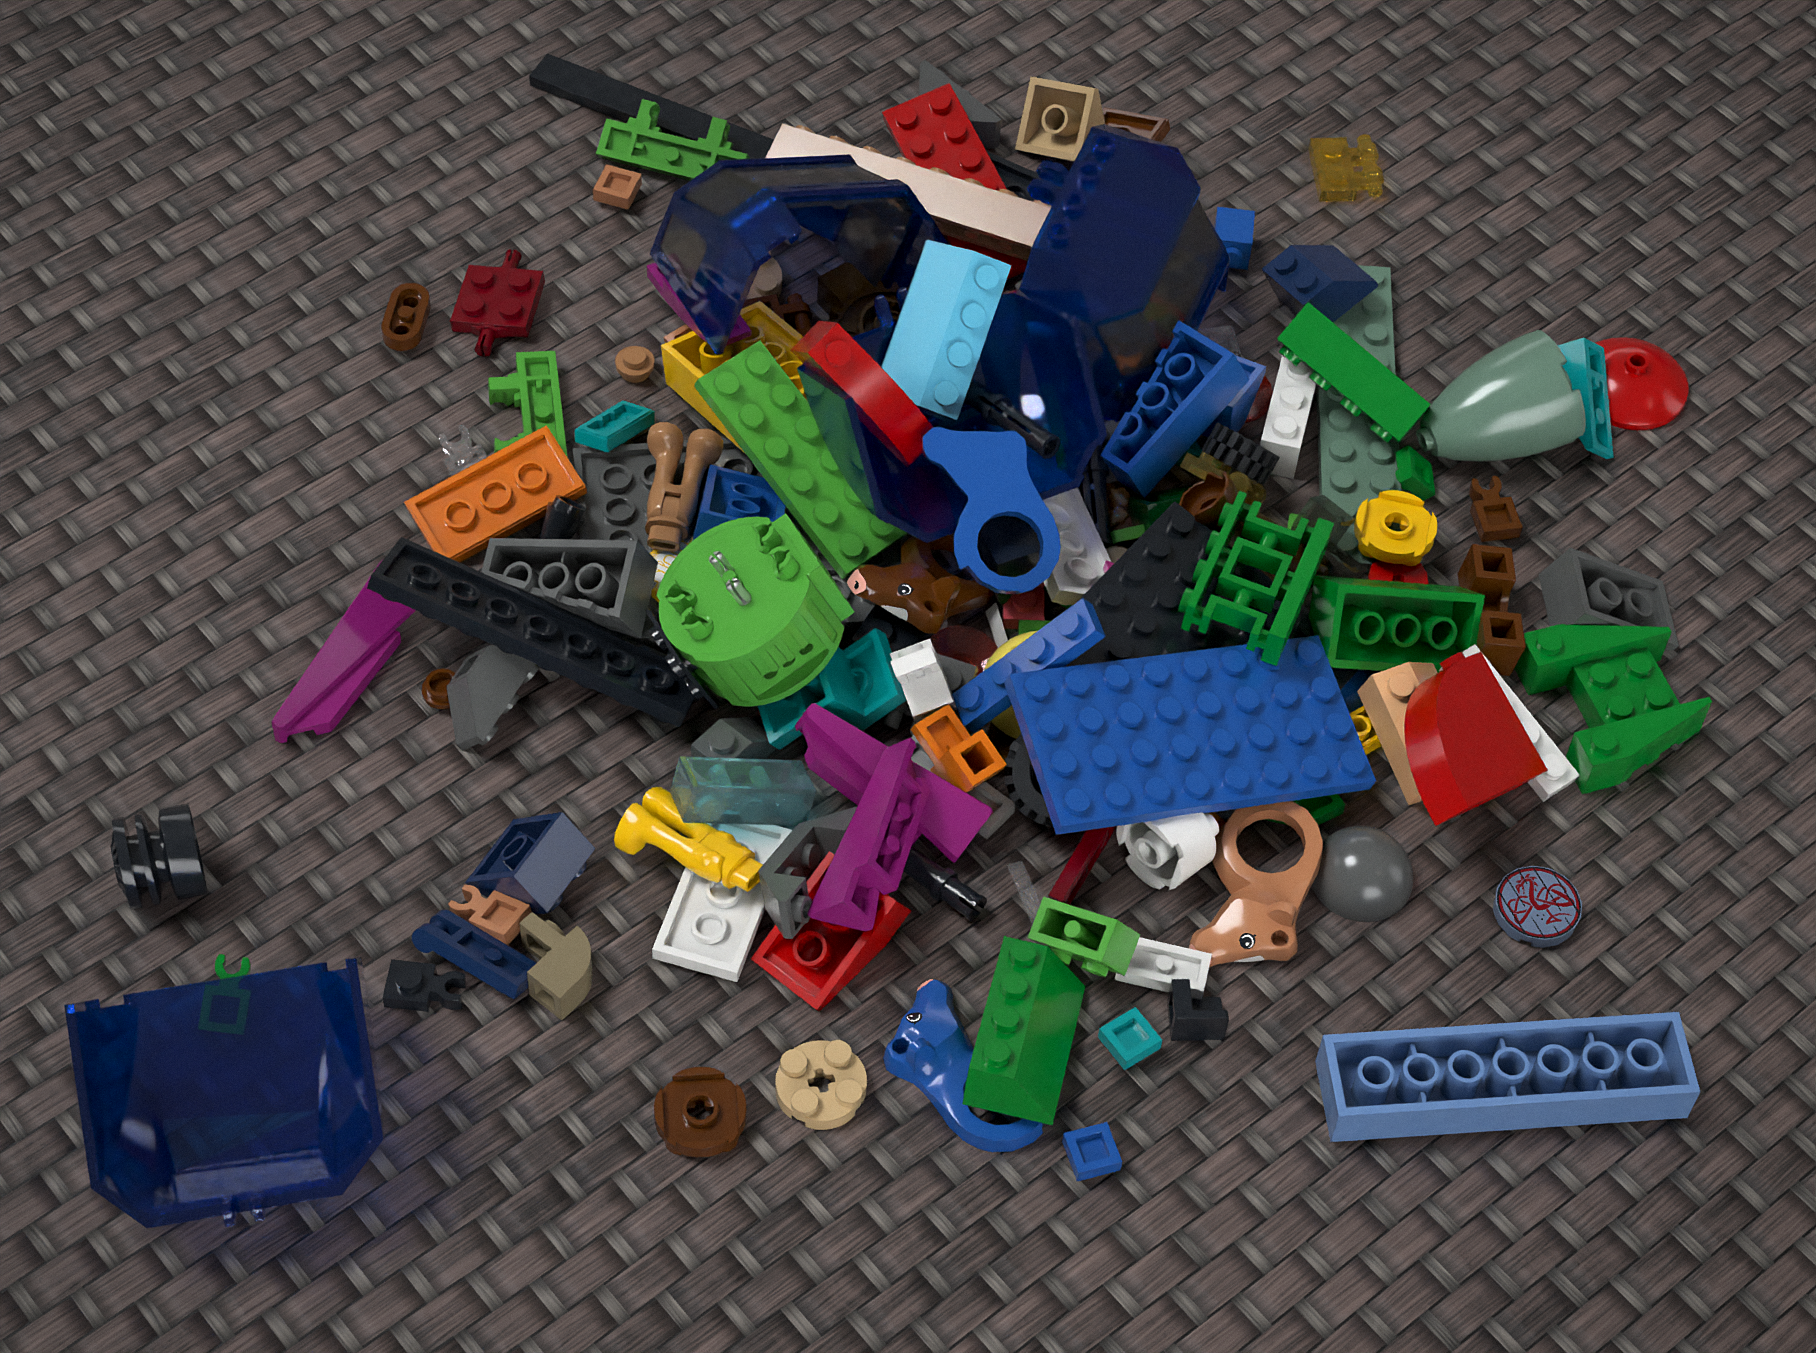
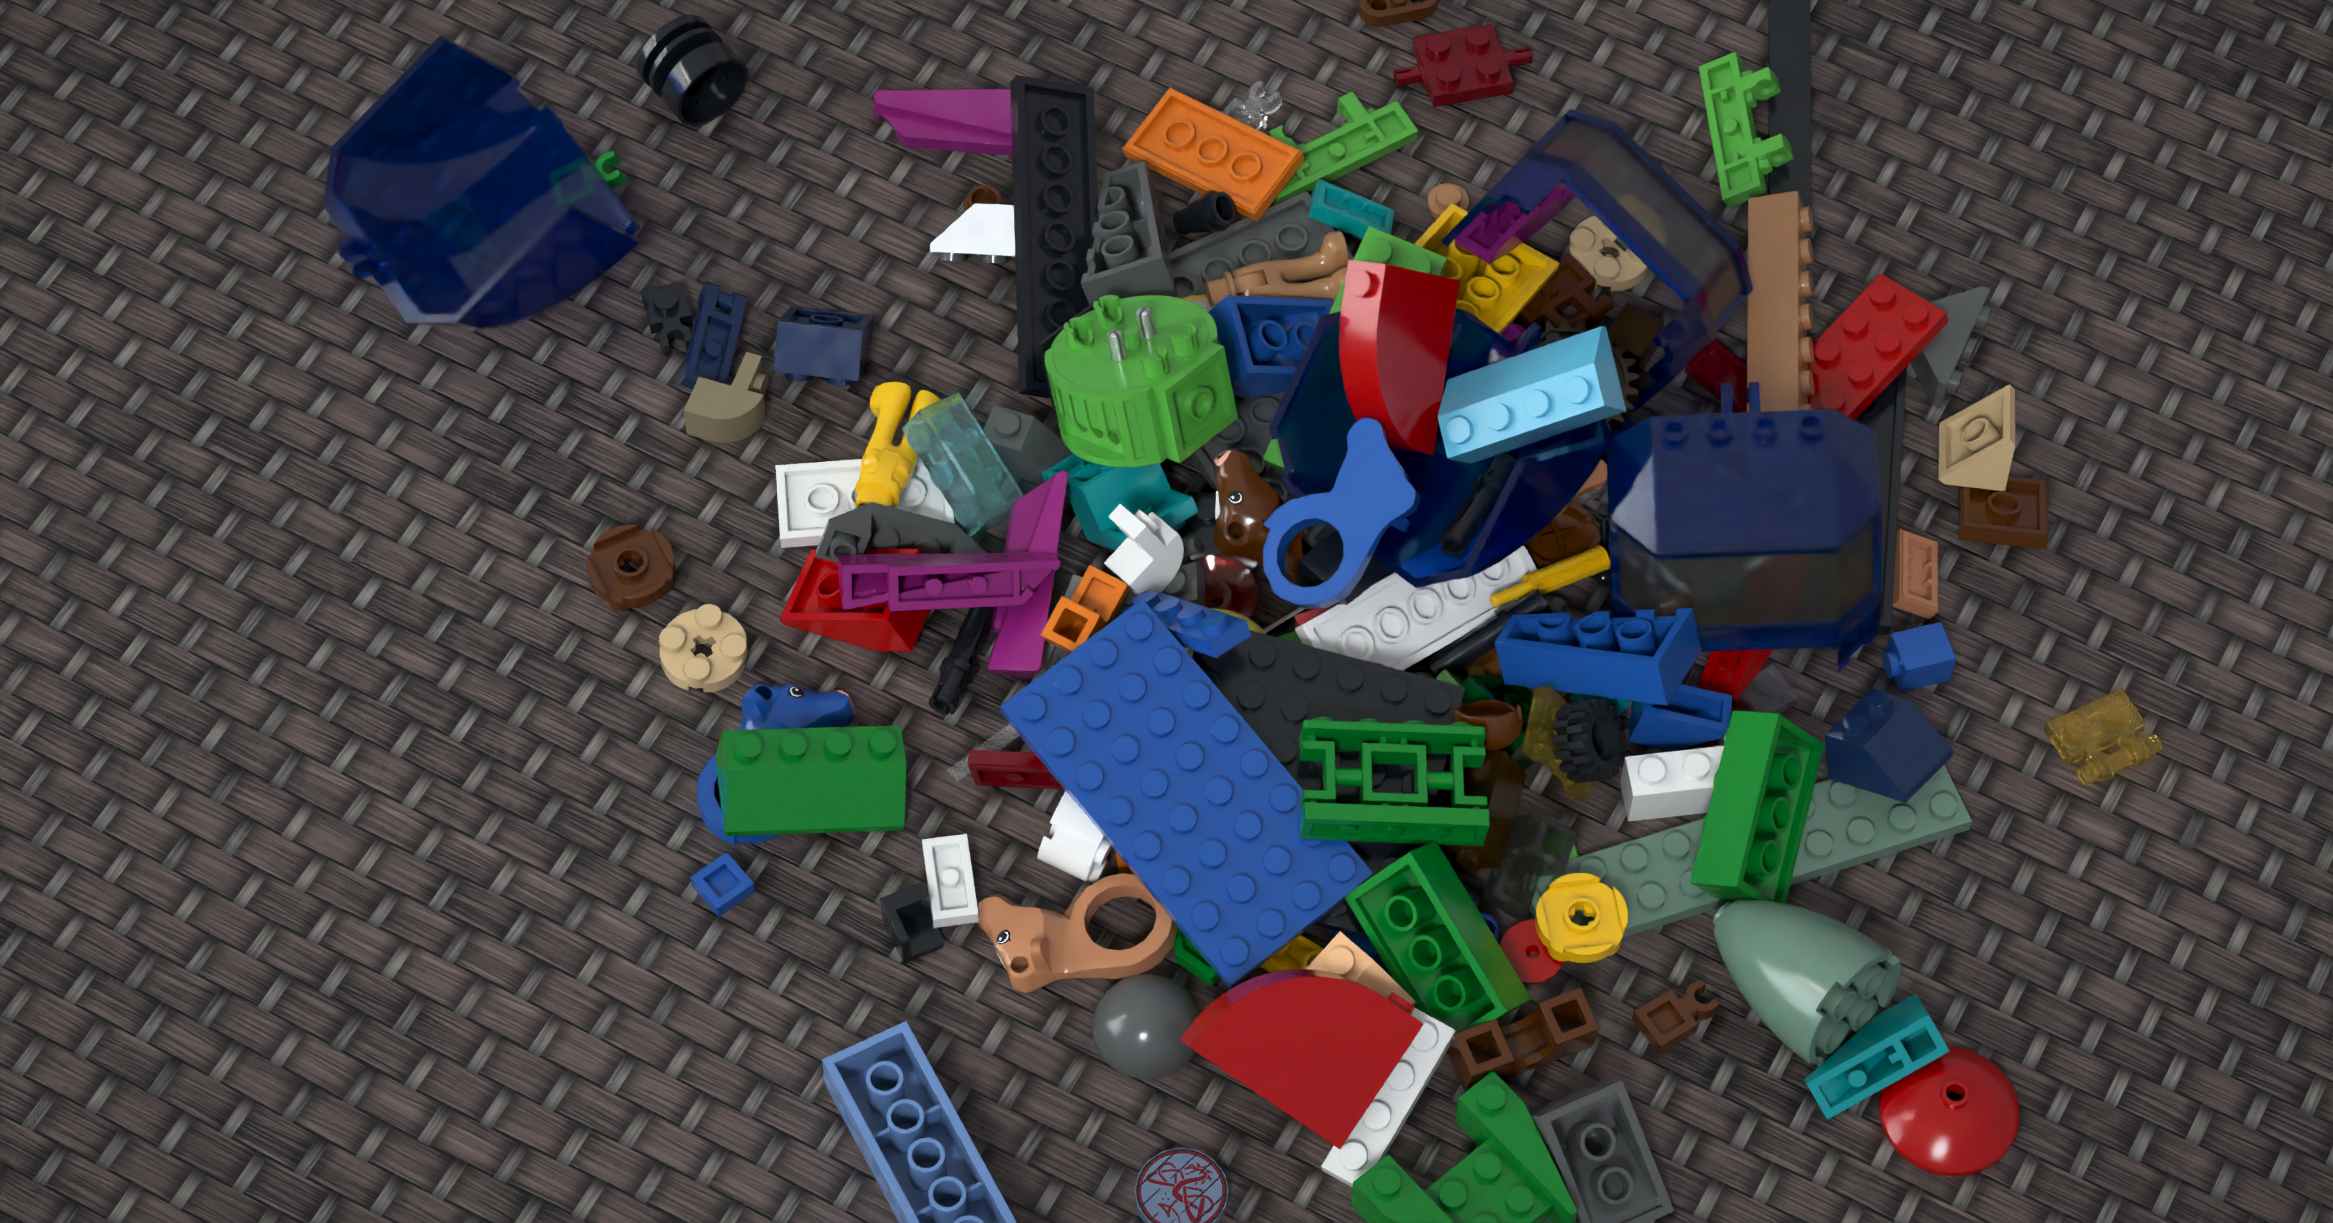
camera: 70 degrees right, 5 degrees up
nougat plate [448,885,532,945] -> none
nougat plate [593,164,642,210] -> none
bright green brick [1028,897,1141,978] -> none
teal plate [1098,1007,1162,1070] -> none
green plate [1395,445,1436,501] -> none

